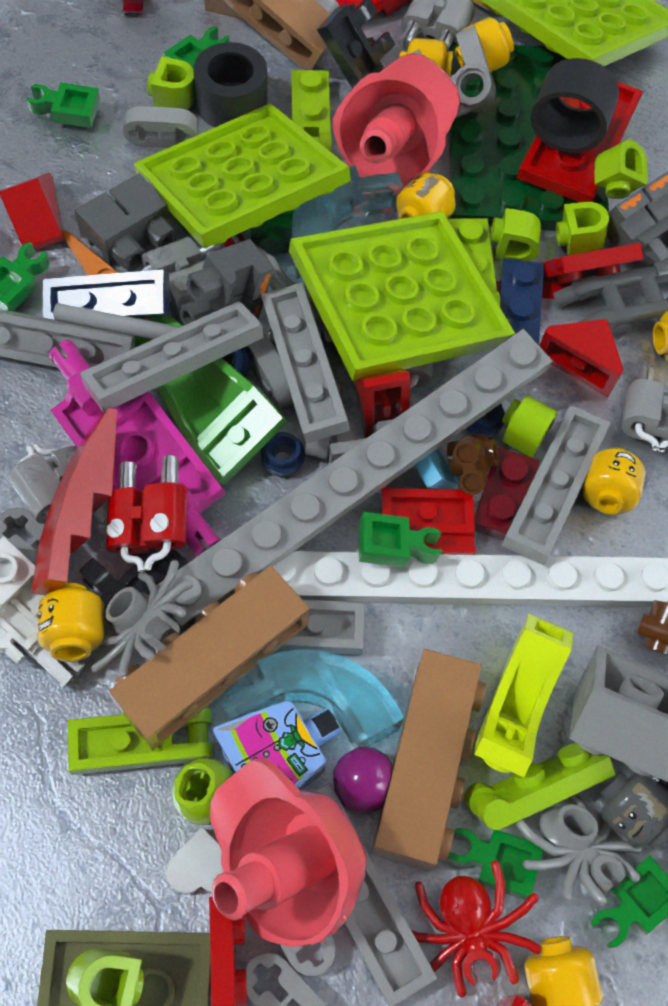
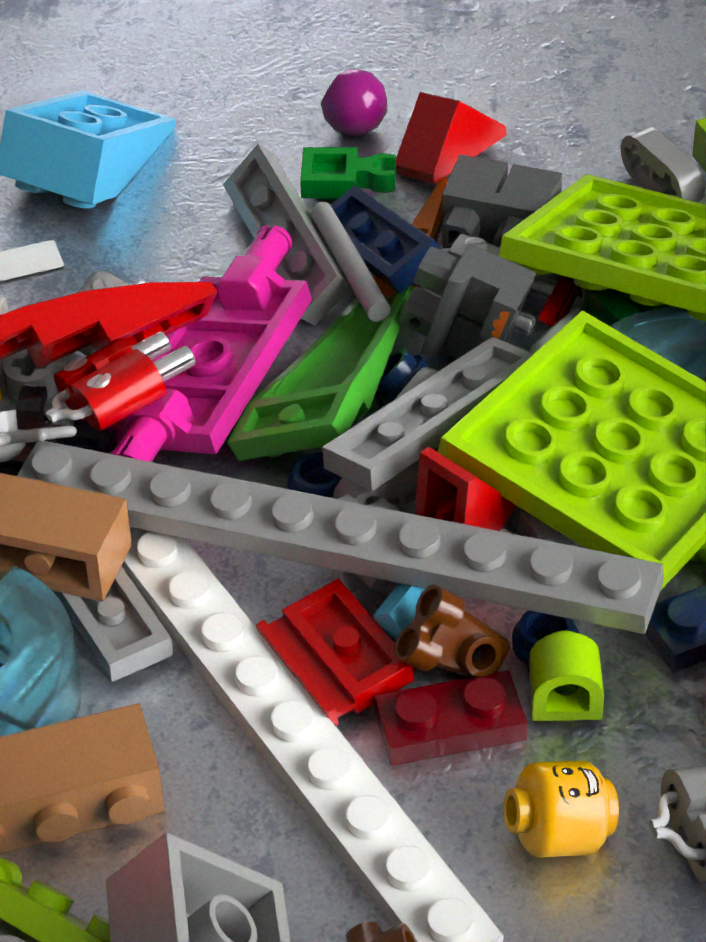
camera: 65 degrees right, 20 degrees down
green plate [26,82,101,128] -> none
light grey plate [80,301,264,413] -> none
green plate [359,511,442,568] -> none
neon yellow arch [473,613,574,778] -> none
light grey plate [502,405,611,565] -> none

